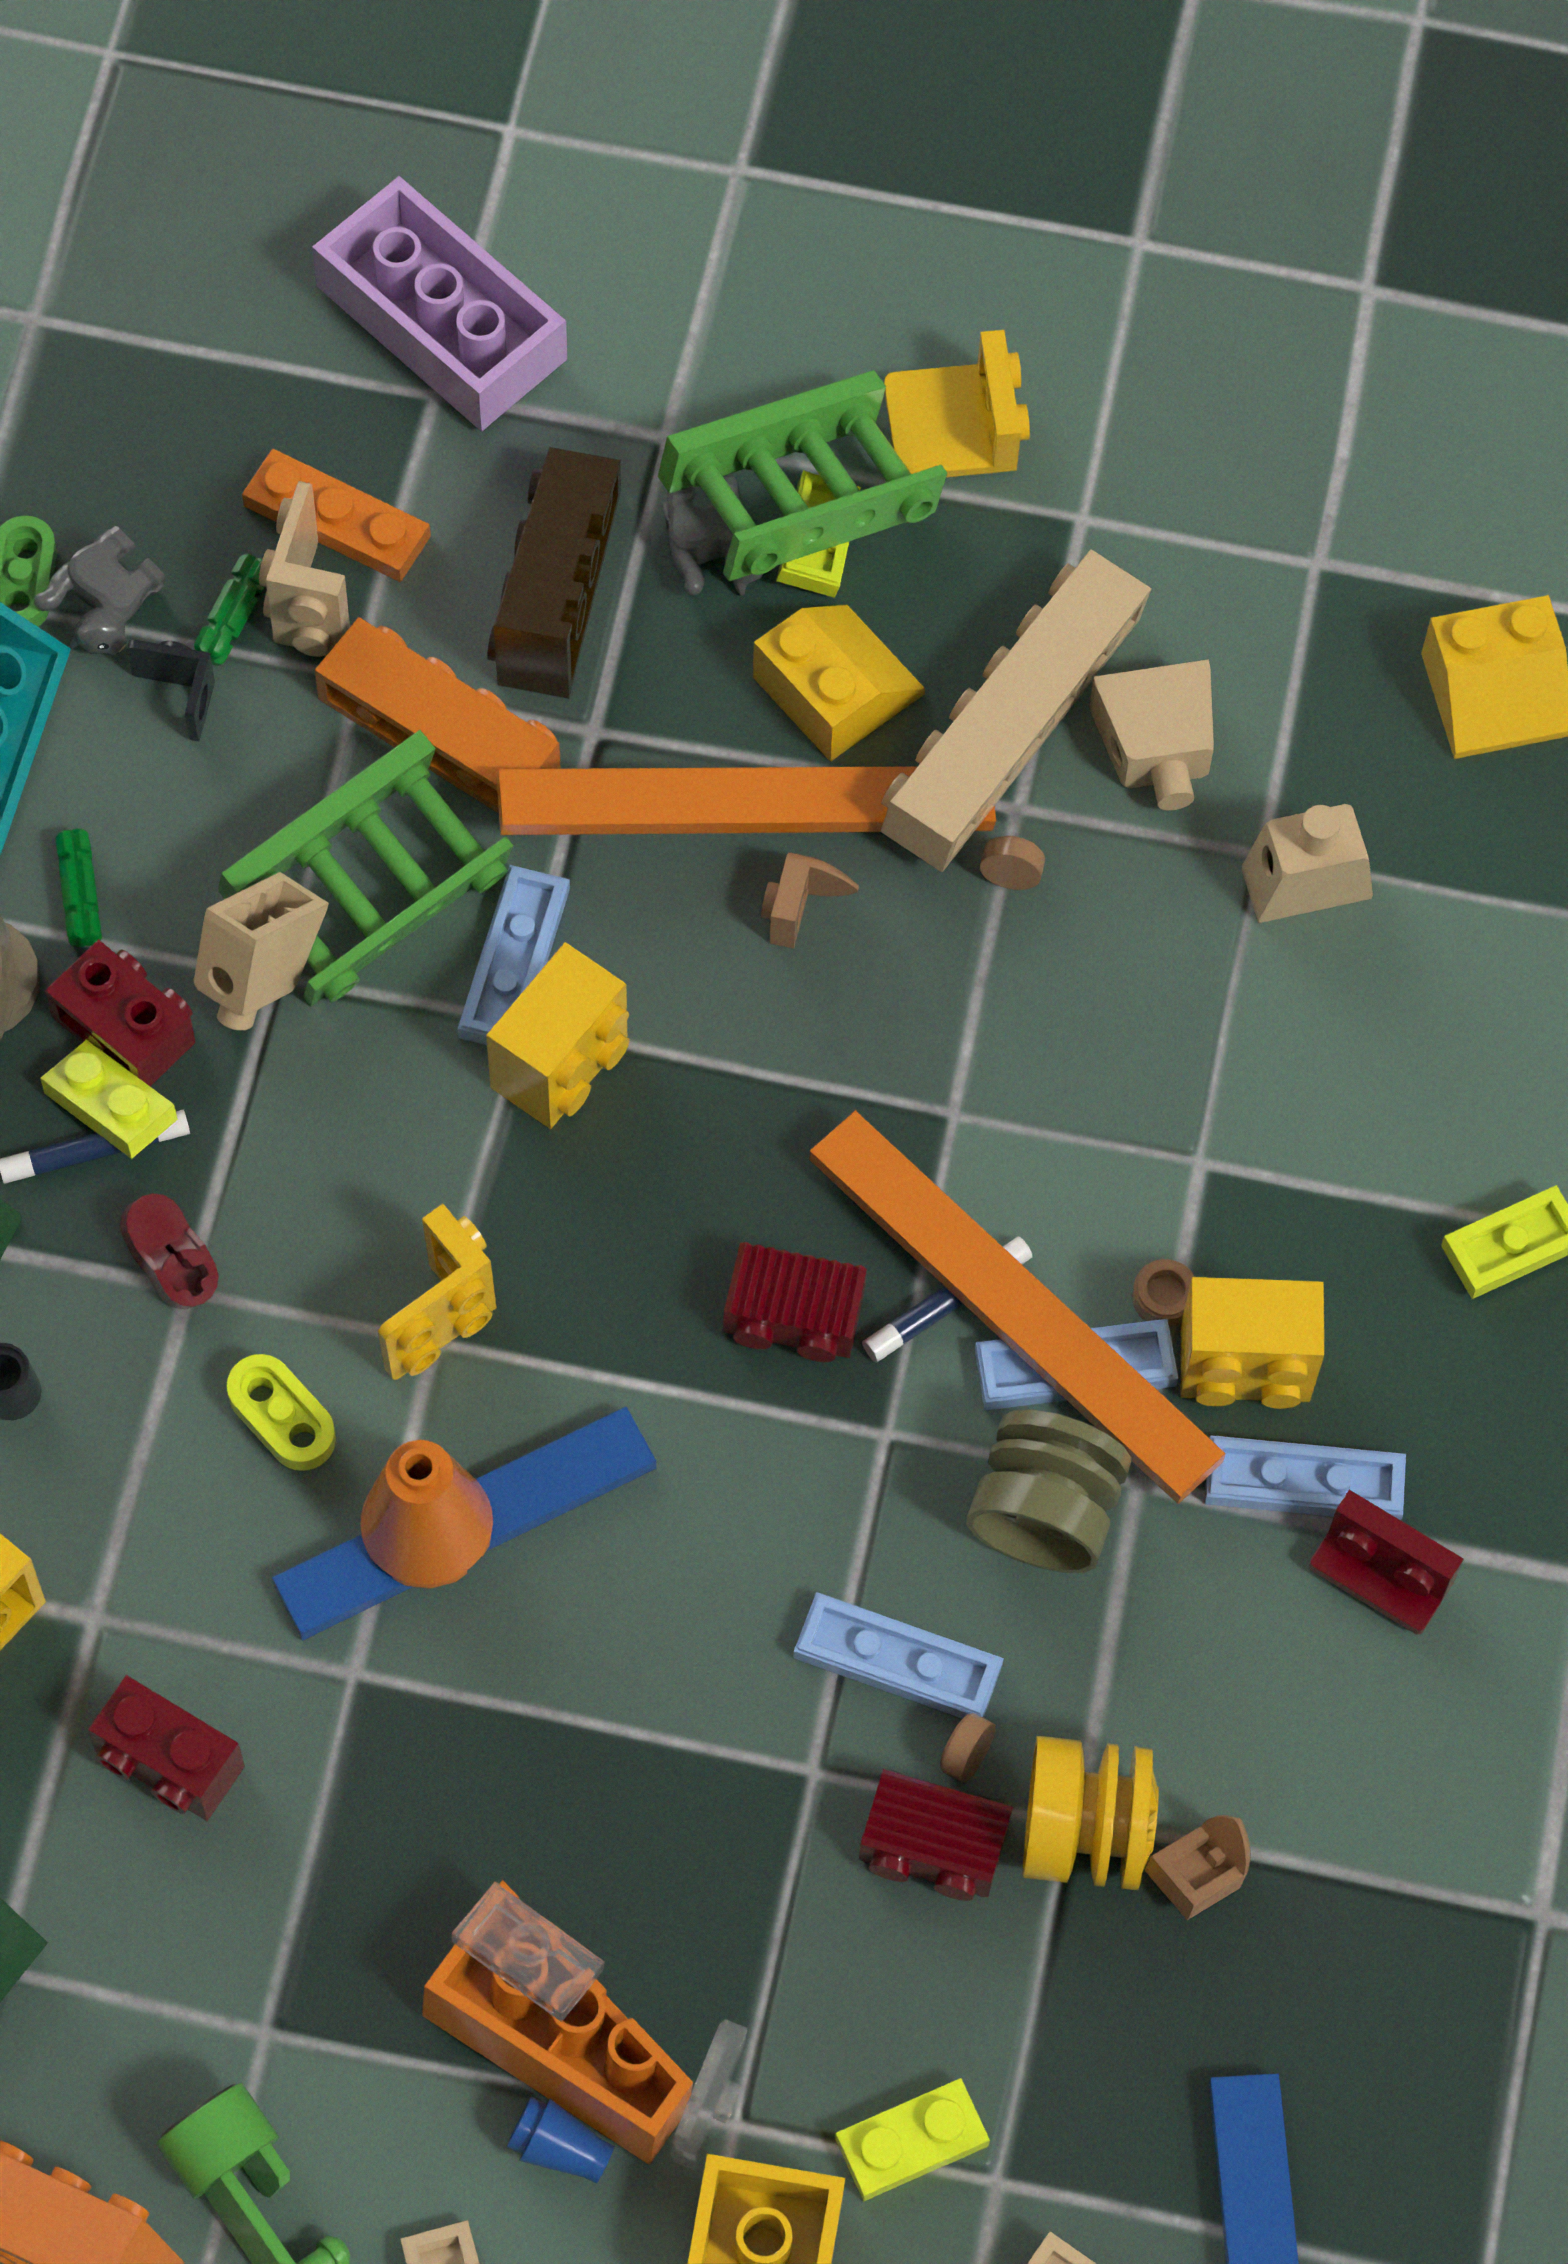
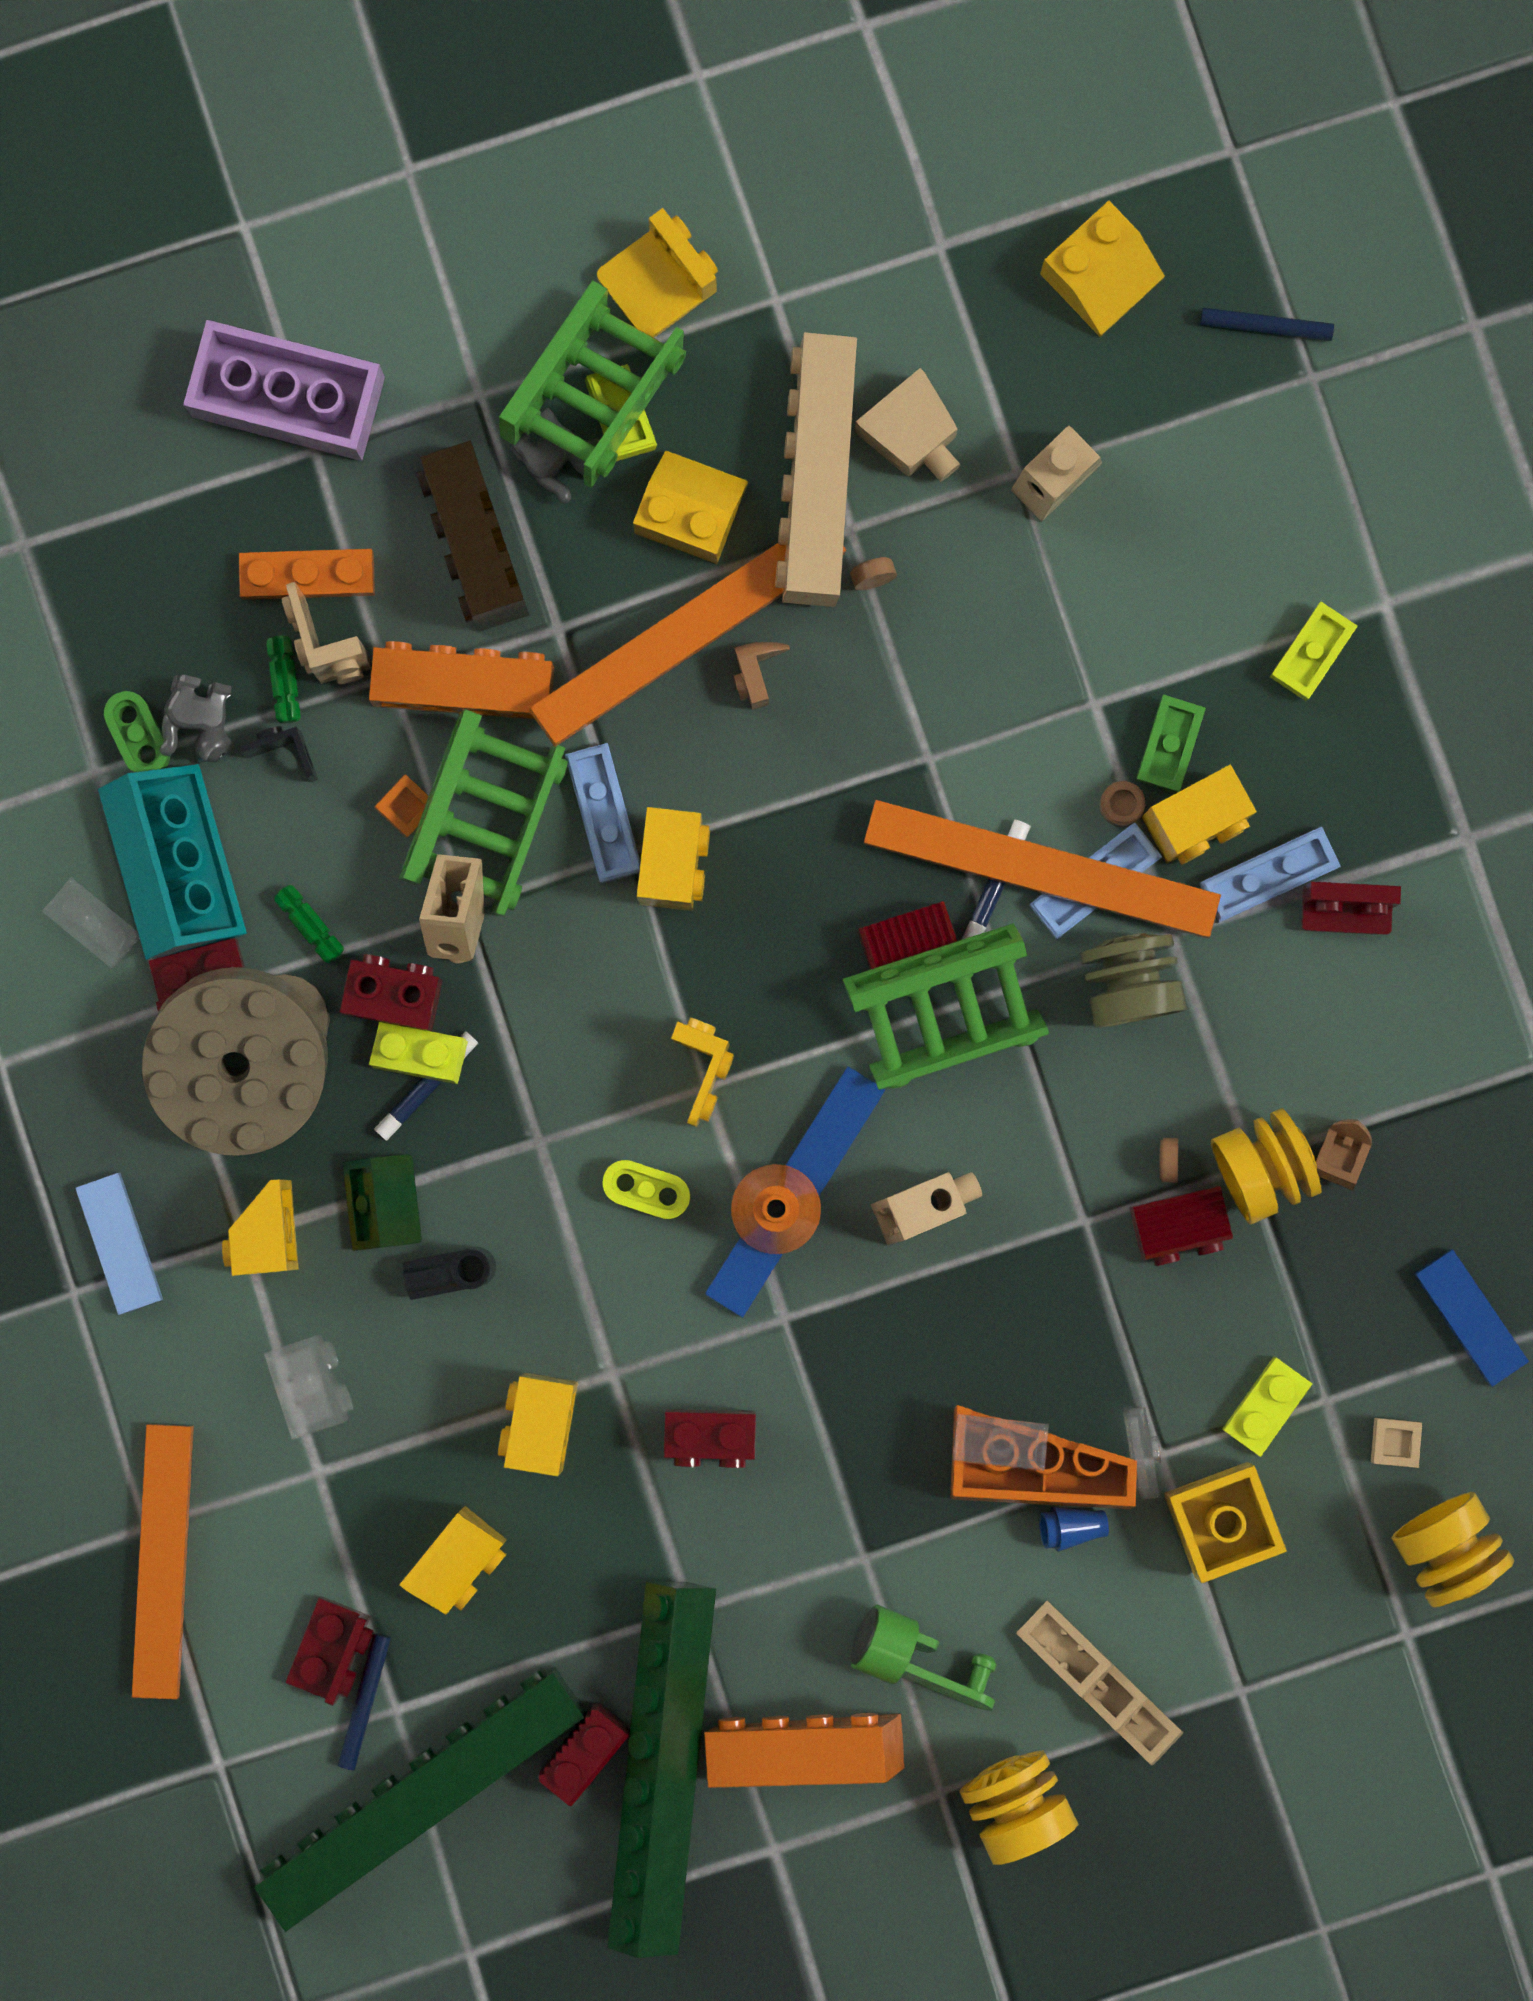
camera: 30 degrees left, 20 degrees up
dark red piece [120,1193,219,1309] -> none
light blue tile [793,1592,1004,1719] -> none
none -> orange plate [374,774,429,838]
none -> bright green fence [843,923,1049,1090]
none -> tan torso [870,1172,982,1245]
none -> bright green plate [1135,694,1206,794]

